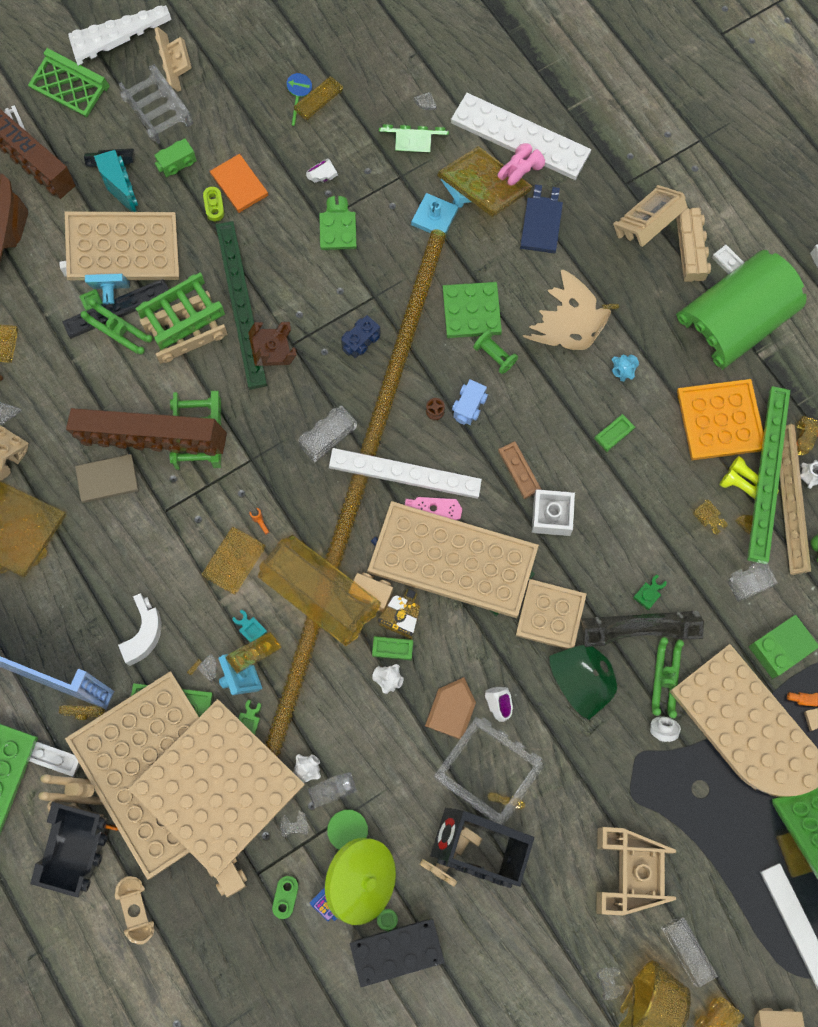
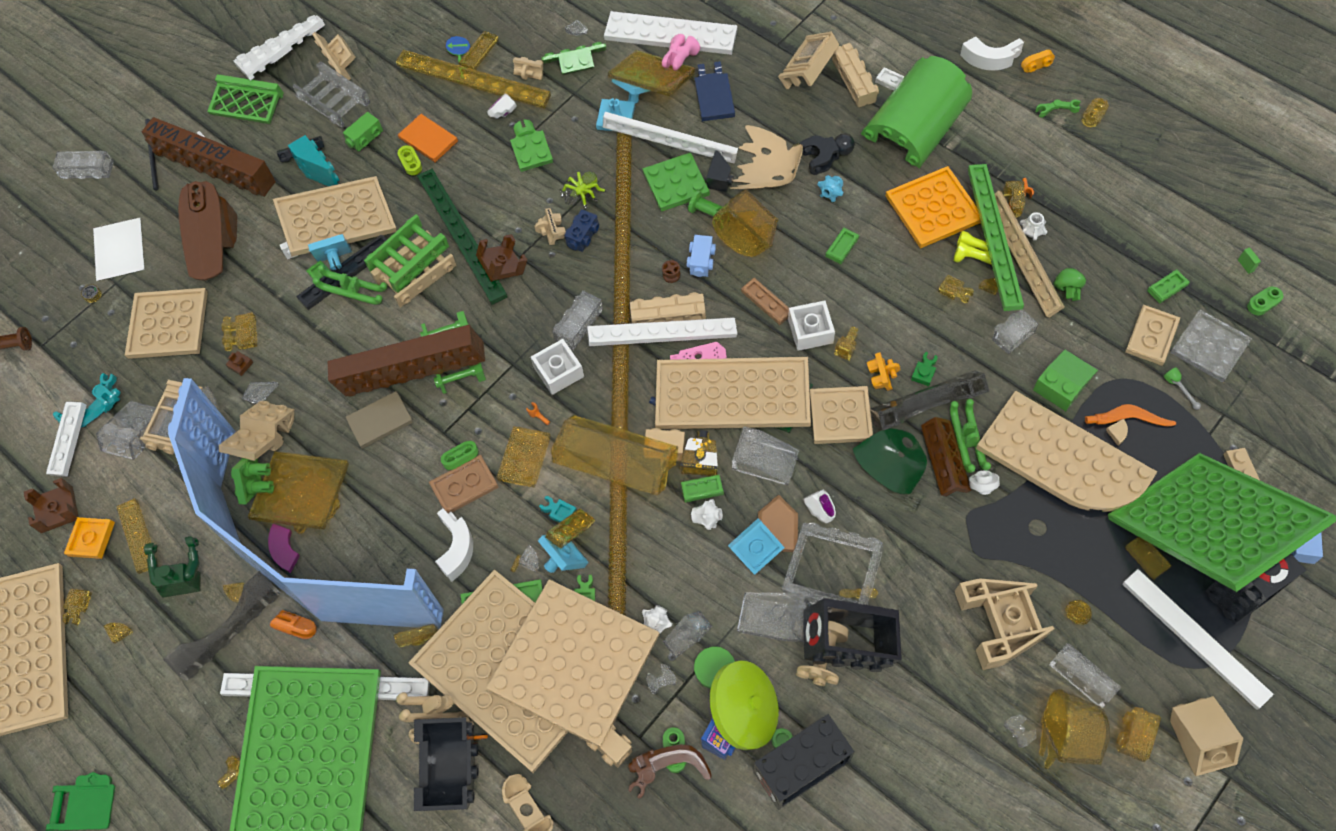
camera: 10 degrees left, 10 degrees down
none -> clear yellow plate [396,50,551,108]
none -> medium nougat tile [429,454,499,513]
none -> bright green plate [441,441,479,470]
none -> tan hips [513,57,543,80]
none -> white brick [531,339,584,395]
none -> tan hips [535,208,566,245]
none -> animal [559,171,606,210]
none -> white tile [603,112,738,163]
none -> reddish brown piece [628,744,712,799]
none -> tan brick [630,292,706,324]
none -> black slope [706,150,734,192]
none -> clear yellow piece [712,189,778,257]
none -> medium azure tile [728,518,785,575]
none -> clear slope [732,426,799,486]
none -> clear slope [737,592,810,642]
none -> black piece [799,133,855,175]
none -> clear yellow piece [834,326,859,361]
none -> light orange hips [867,352,900,391]
none -> reddish brown fence [921,417,971,496]
none -> clear yellow plate [1065,600,1092,625]

